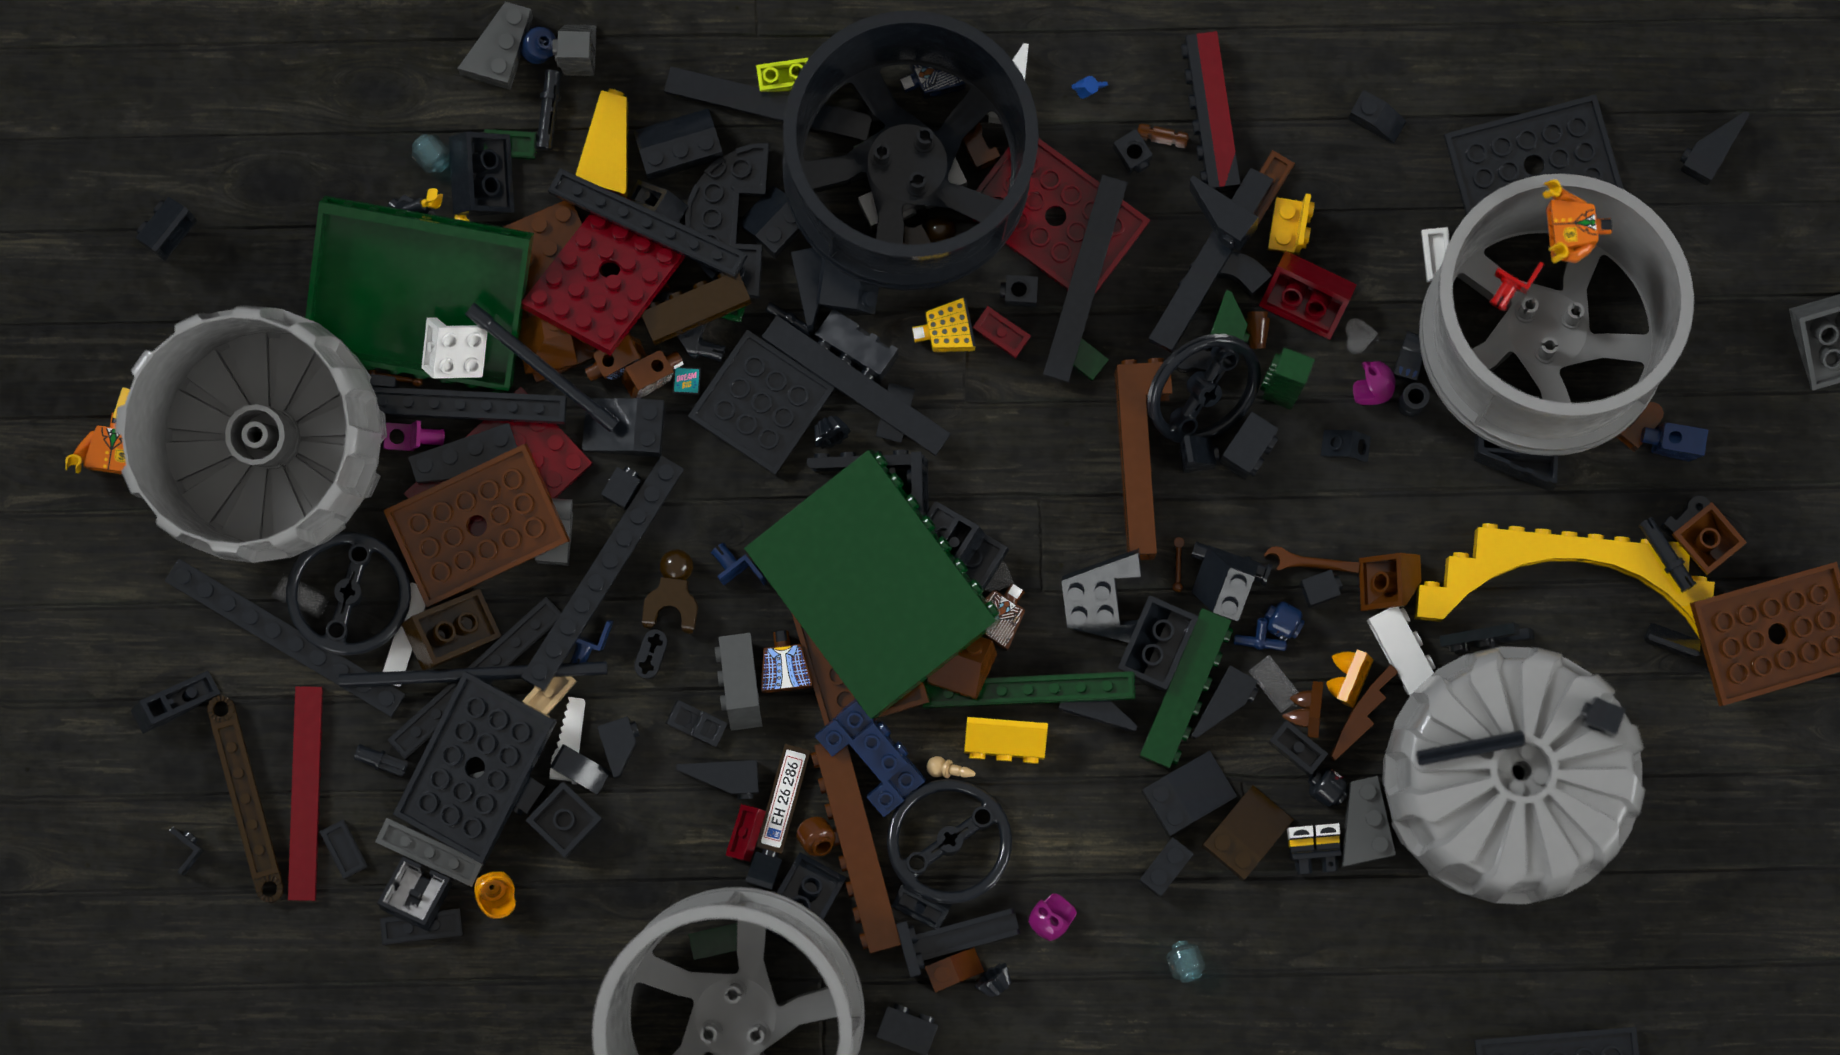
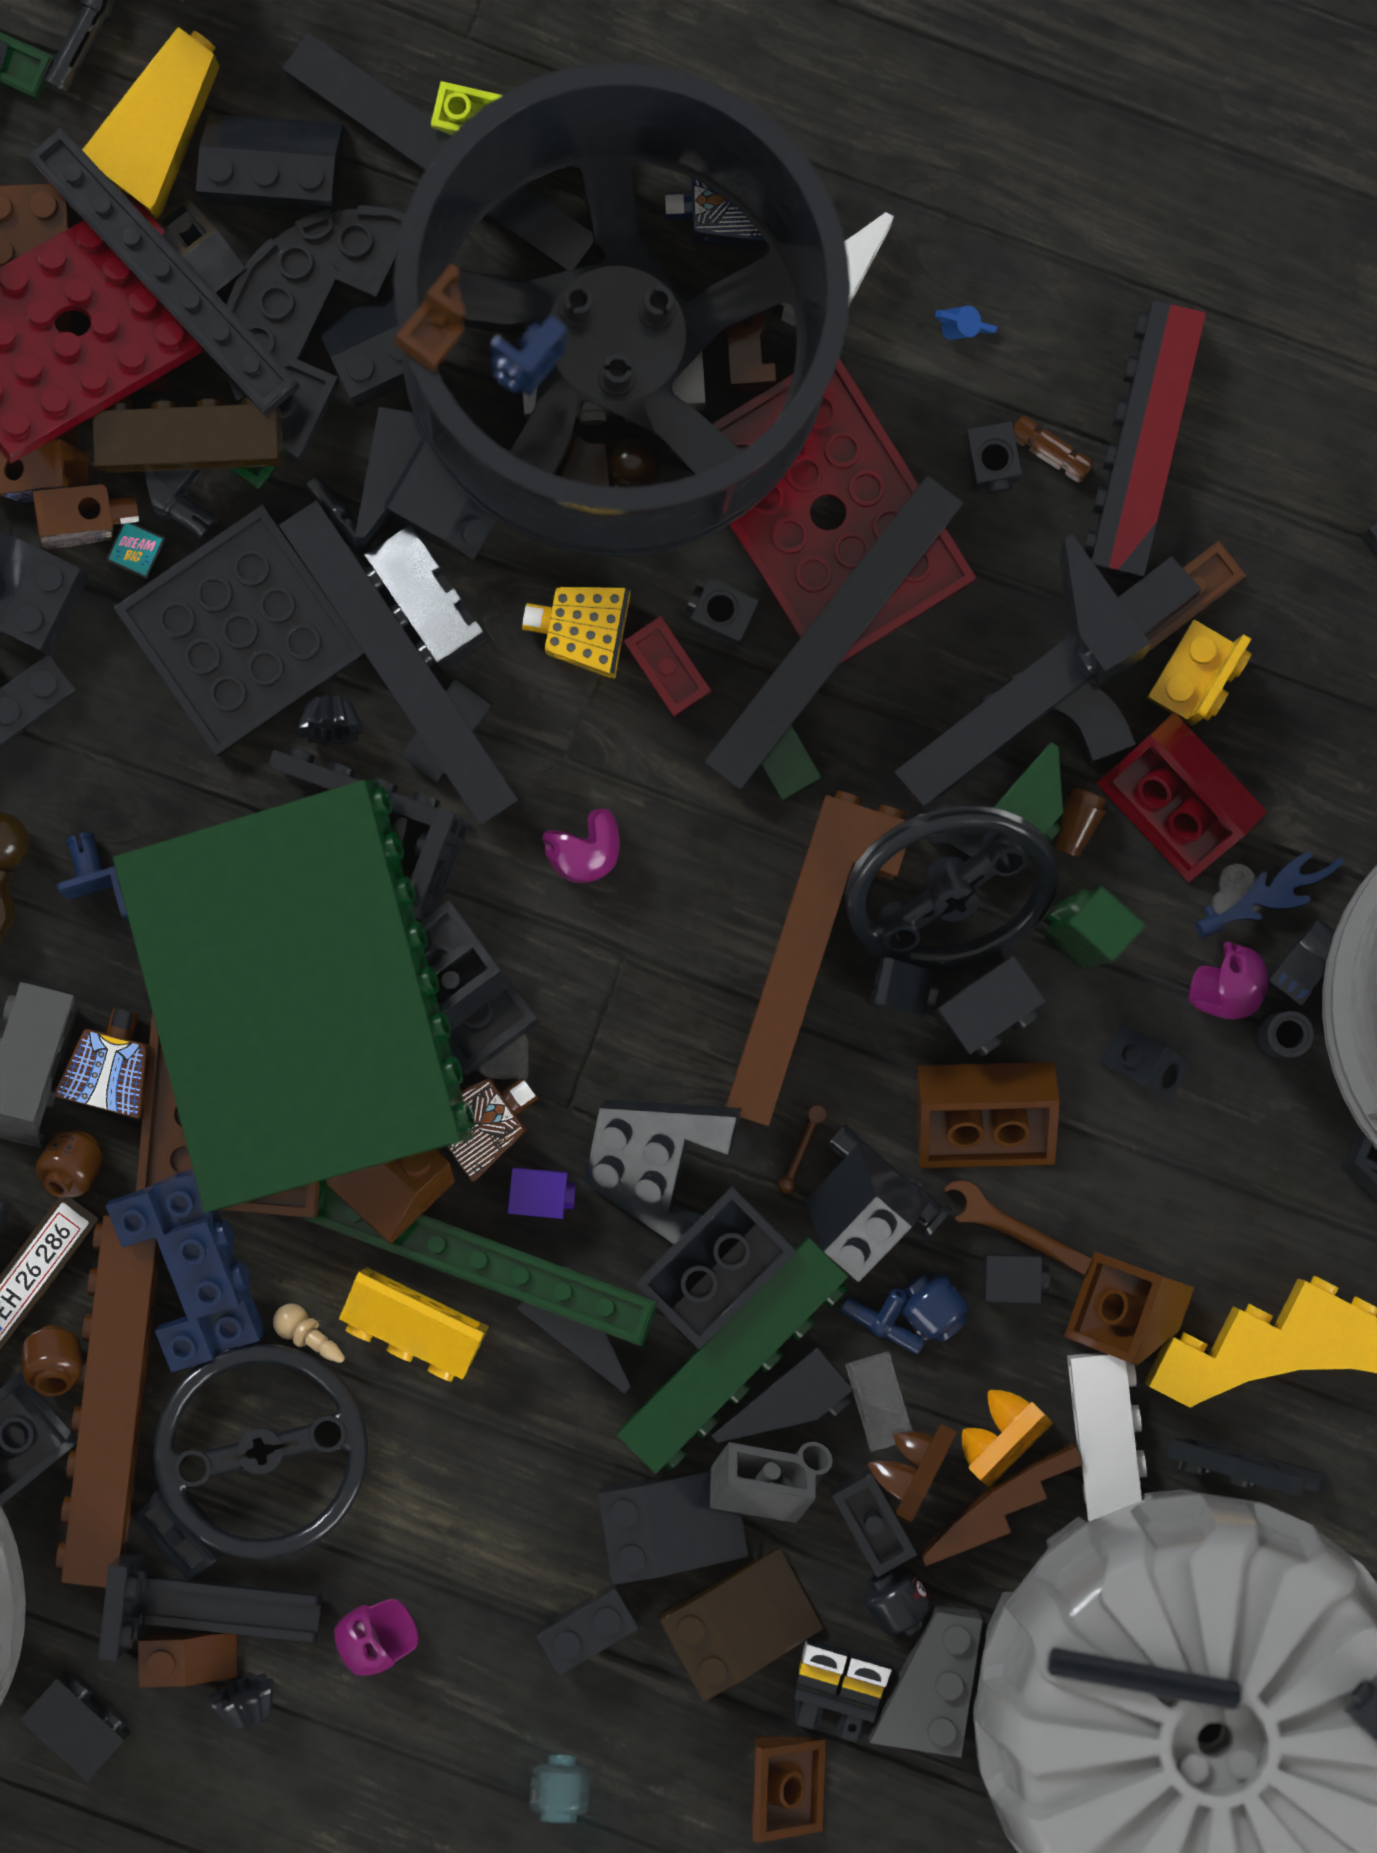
camera: 25 degrees right, 5 degrees up
none -> reddish brown head [36,1130,104,1198]
none -> reddish brown slope [394,264,466,372]
none -> dark blue bracket [490,315,567,396]
none -> dark purple brick [508,1167,576,1219]
none -> magenta helmet [542,808,620,883]
none -> dark grey hinge [710,1442,833,1523]
none -> reddish brown slope [752,1736,826,1843]
none -> reddish brown slope [917,1062,1060,1168]
none -> dark blue piece [1195,852,1344,939]

